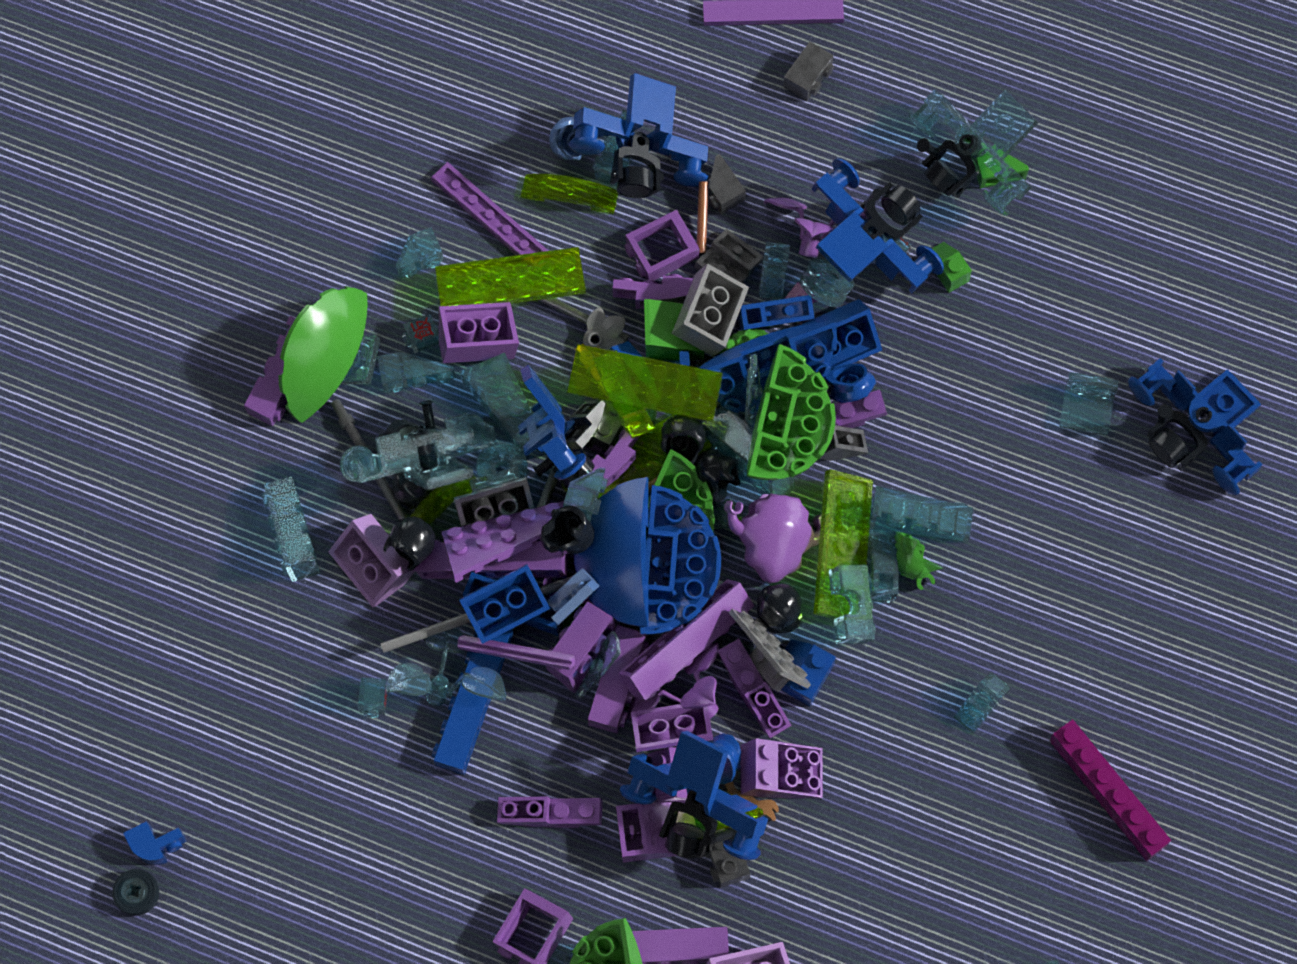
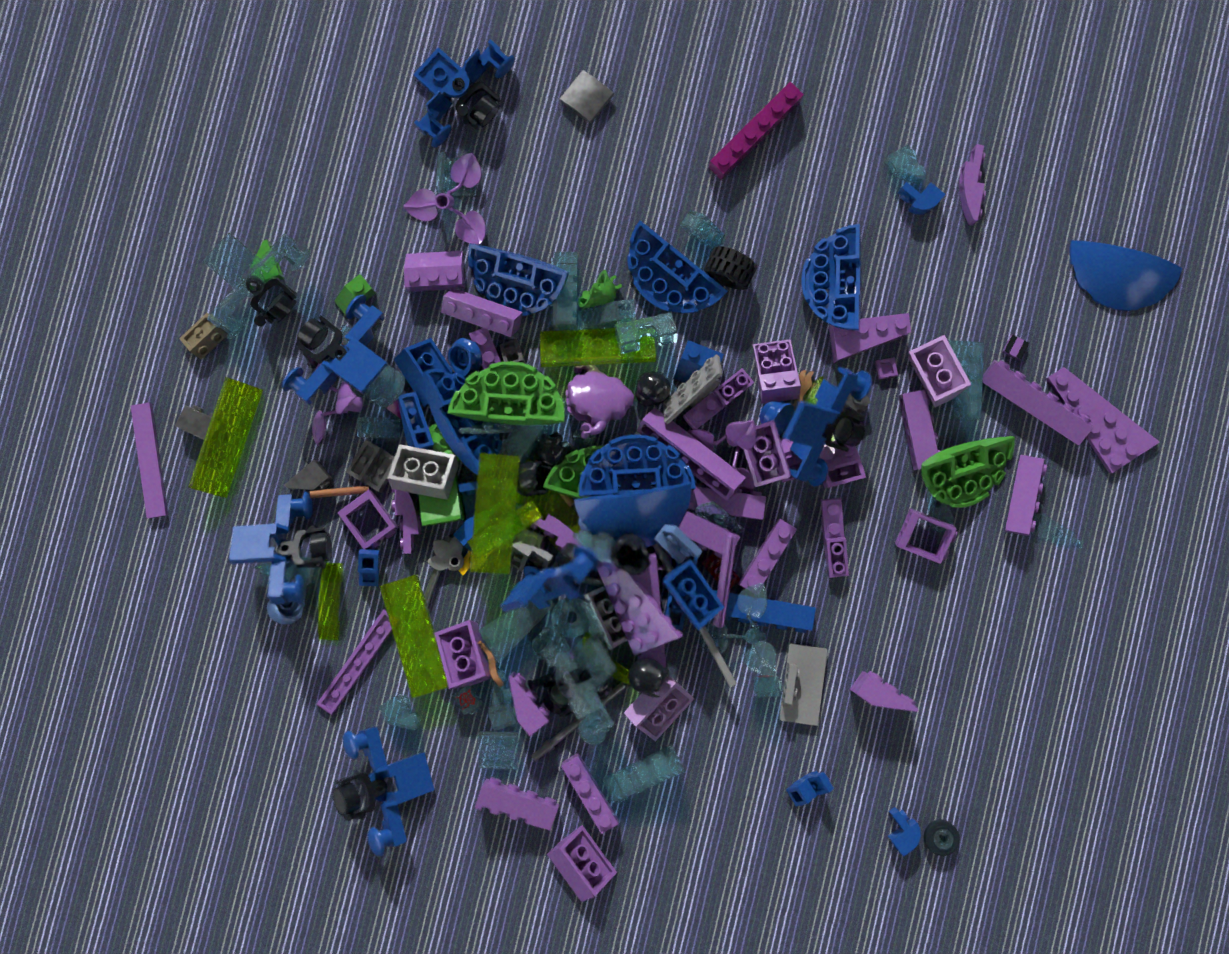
camera: 100 degrees left, 15 degrees up
bright green brick [278,286,368,423] -> none
none -> dark tan bracket [179,313,228,359]
none -> clear neon green plate [188,377,263,498]
none -> blue piece [332,727,434,856]
none -> blue brick [358,549,381,586]
none -> medium lavender plant [403,153,486,245]
none -> medium lavender slope [404,251,465,292]
none -> medium lavender brick [441,288,523,337]
none -> blue brick [468,243,569,316]
none -> medium nougat hair [478,641,504,688]
none -> medium lavender slope [509,671,550,736]
none -> medium lavender slope [547,825,617,902]
none -> flat silver slope [560,70,615,123]
none -> medium lavender brick [561,752,618,834]
none -> blue brick [627,220,728,314]
none -> slope [701,551,741,590]
none -> black tyre [704,246,757,290]
none -> medium lavender brick [738,519,797,595]
none -> light grey bracket [779,643,828,726]
none -> blue brick [786,770,834,806]
none -> blue brick [801,224,862,330]
none -> medium lavender wedge [829,313,911,364]
none -> medium lavender slope [849,671,919,712]
none -> medium lavender tile [875,357,898,380]

